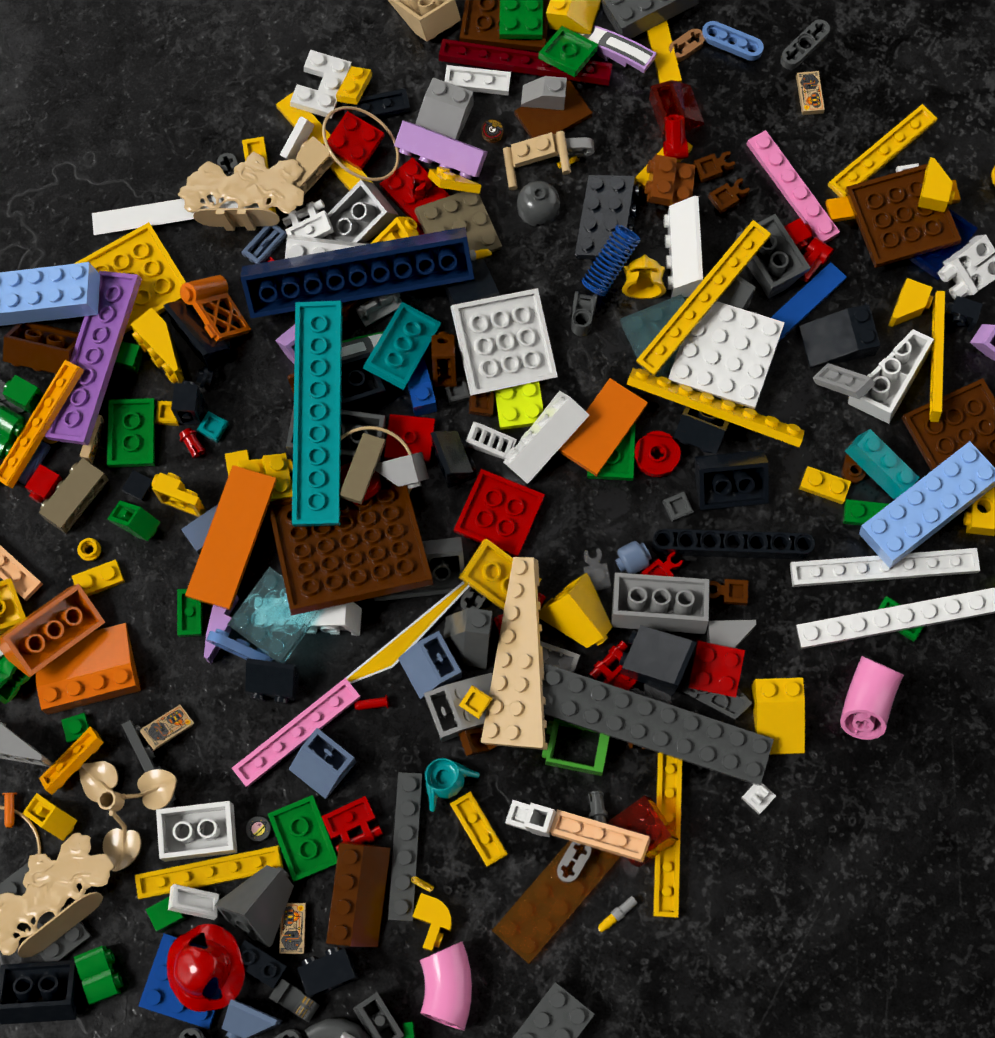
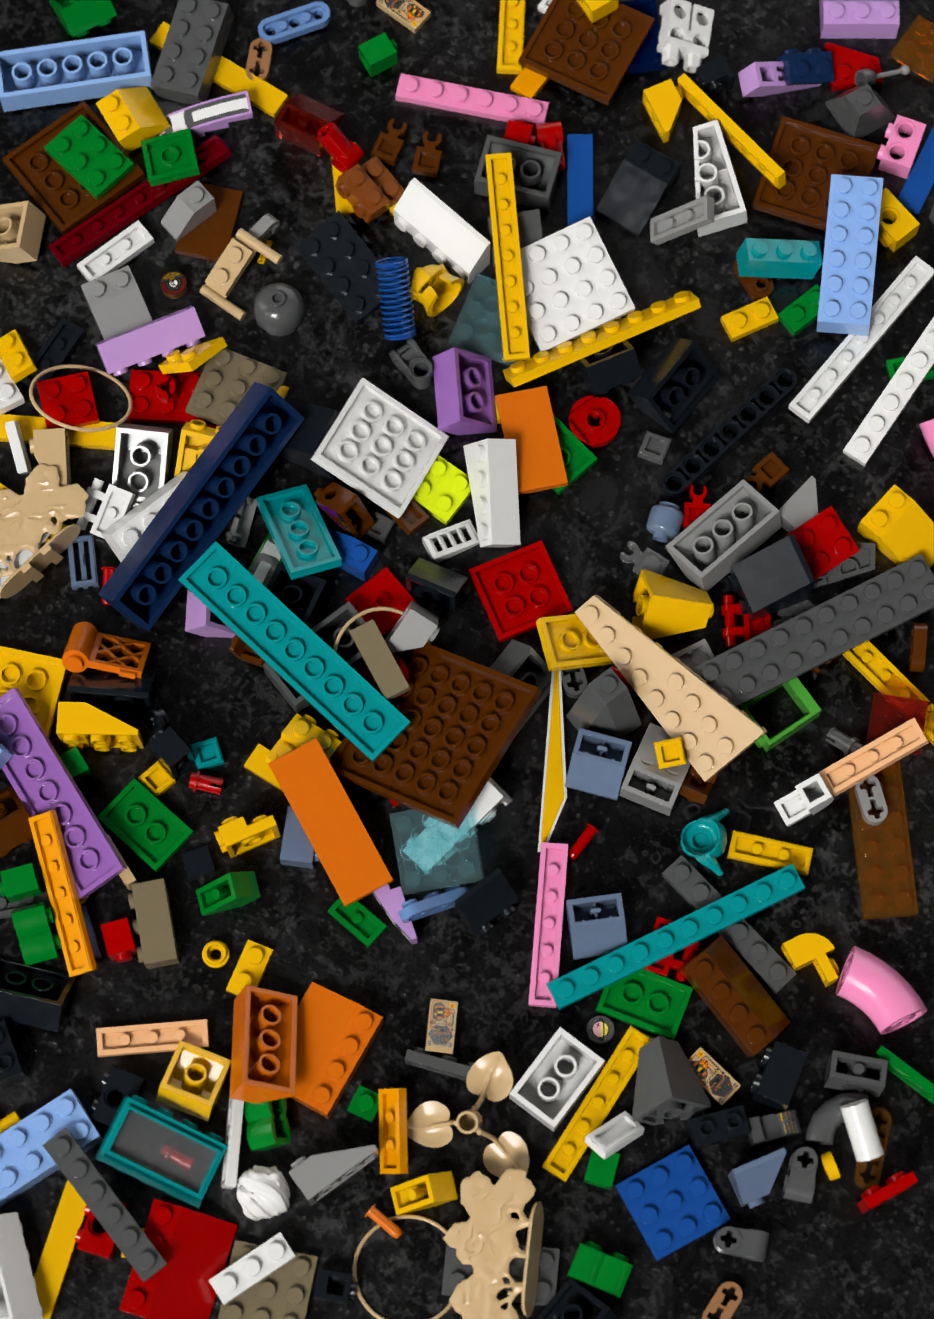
camera: 45 degrees left, 0 degrees up
red piece [167,924,245,1012] -> none
yellow leg [411,876,434,892] -> none
none -> green brick [358,32,399,77]
none -> medium lavender slope [432,347,497,435]
none -> teal plate [546,863,805,1010]
none -> reddish brown beam [909,622,928,673]

